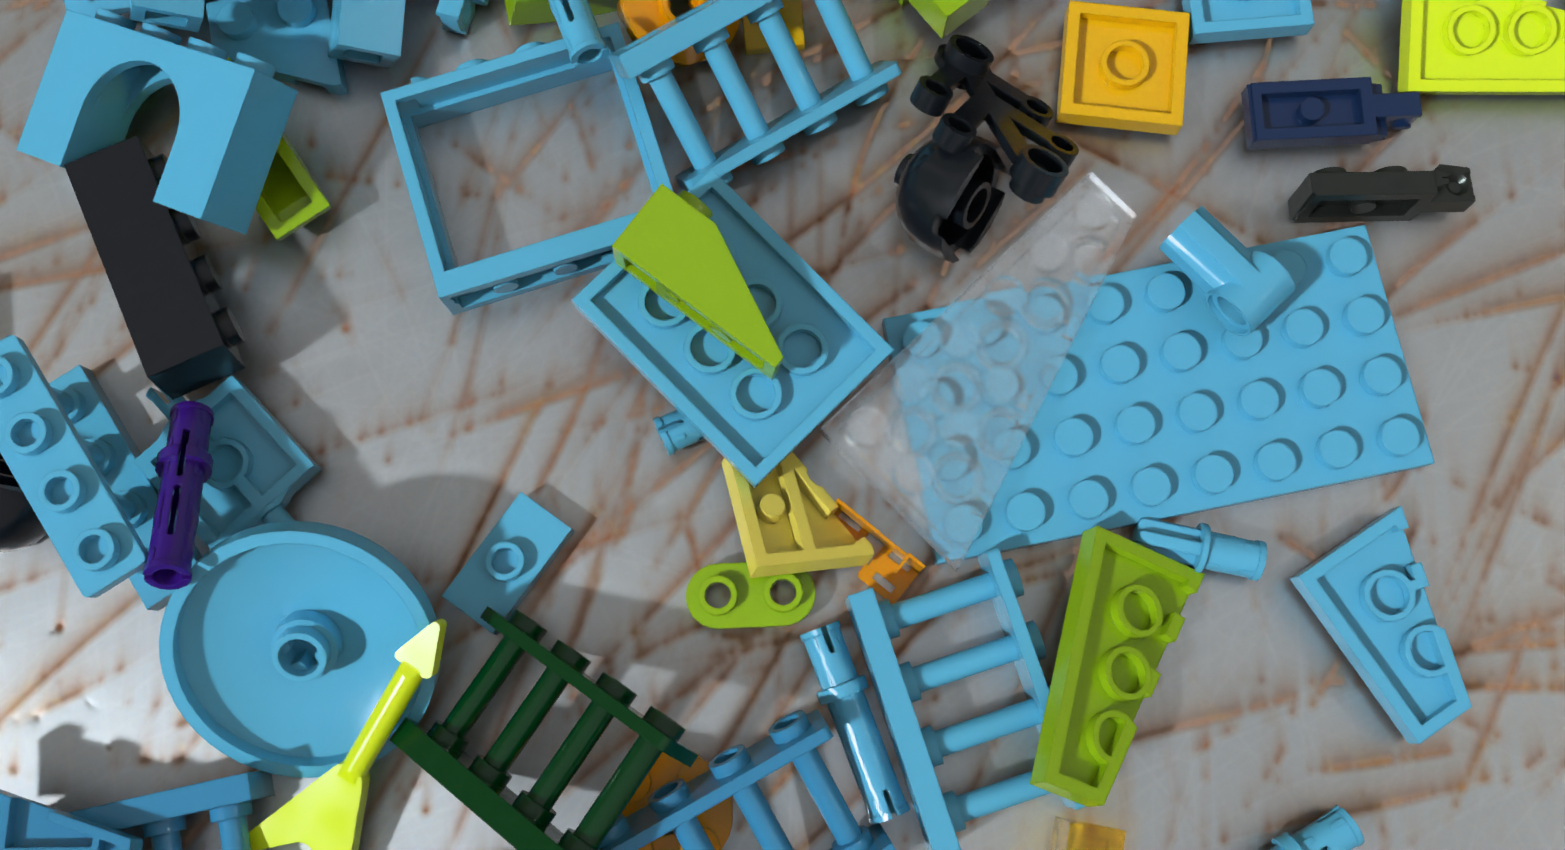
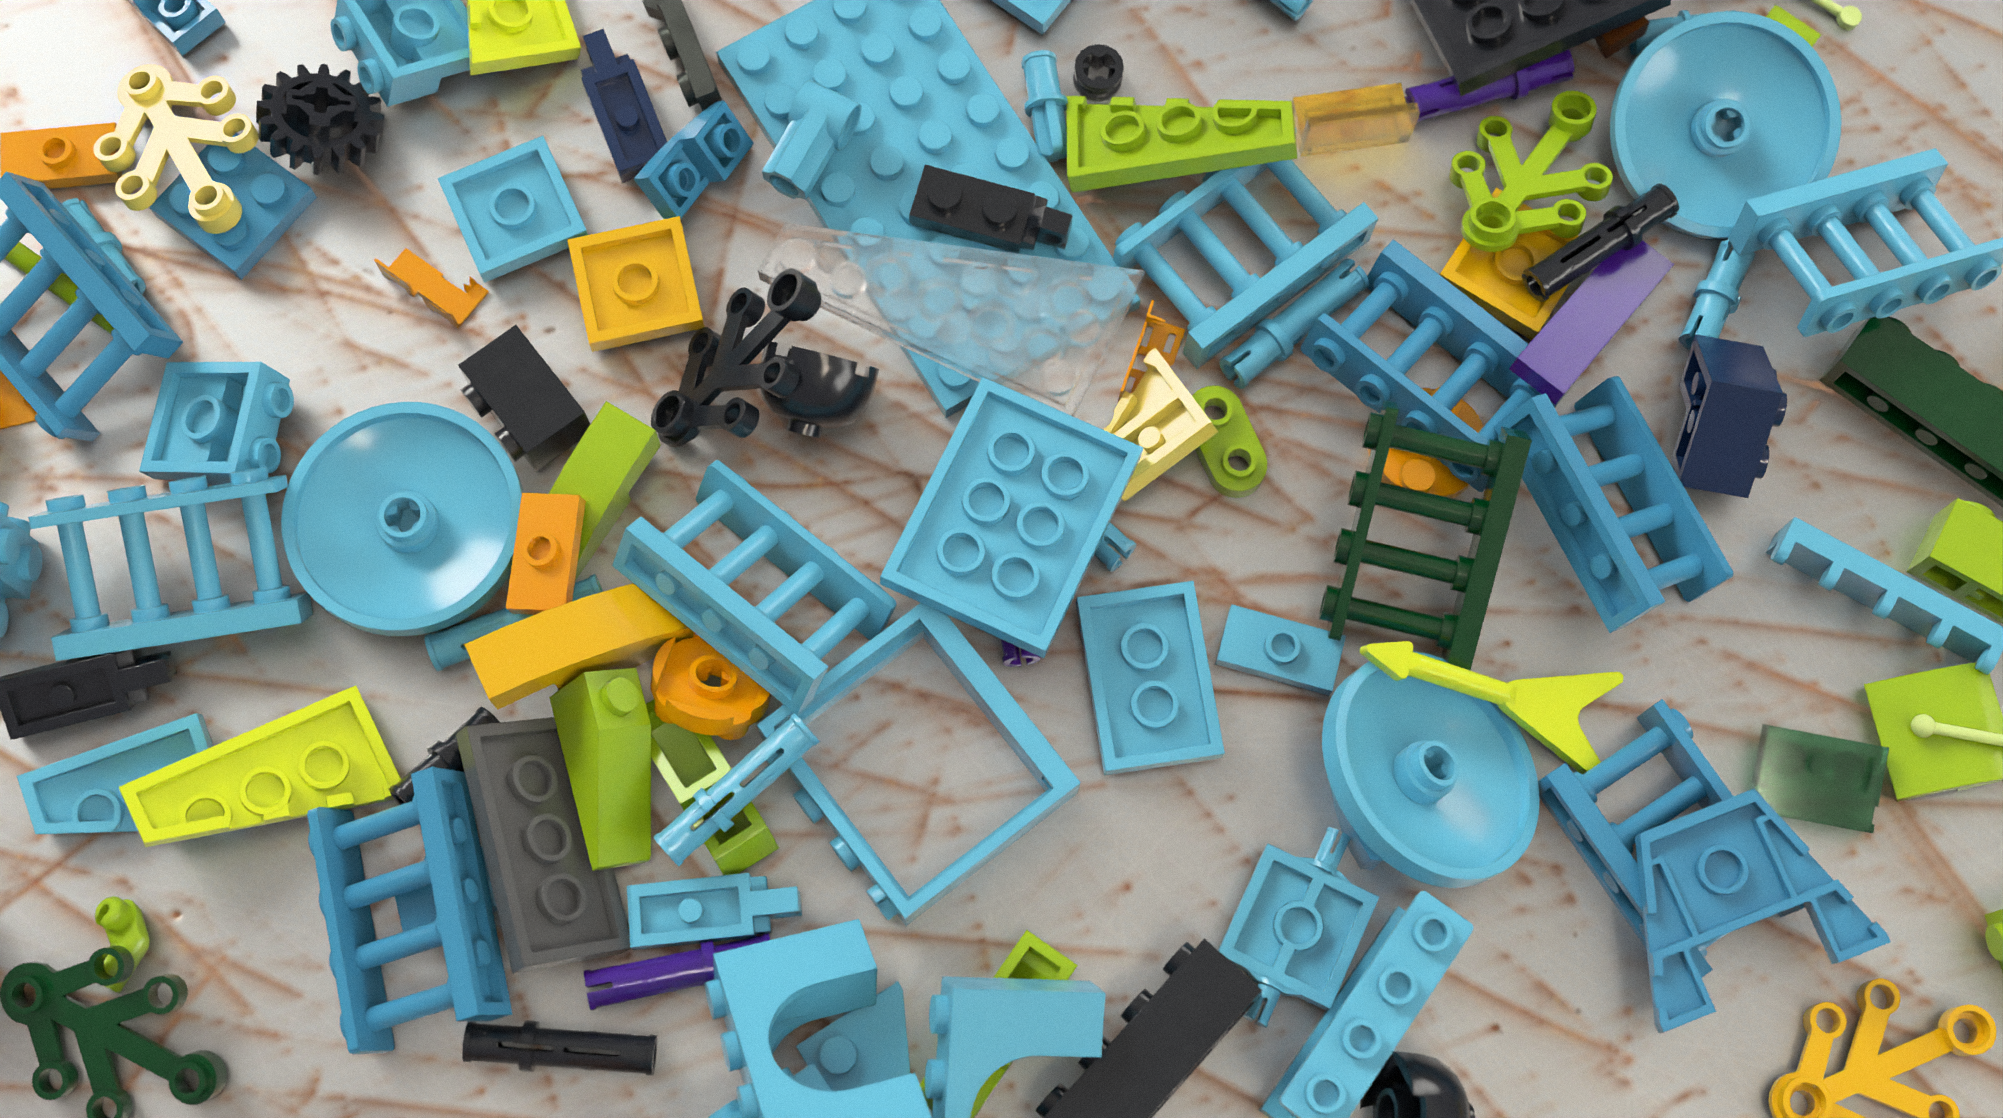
camera: 115 degrees left, 5 degrees down
dark purple pin [143,401,214,590] -> none
lime slope [612,184,783,380] -> none
none -> dark azure slope [634,100,754,219]
none -> black hinge [909,164,1073,253]
none -> black bush [1073,44,1124,102]
none -> medium azure plate [1075,581,1225,776]

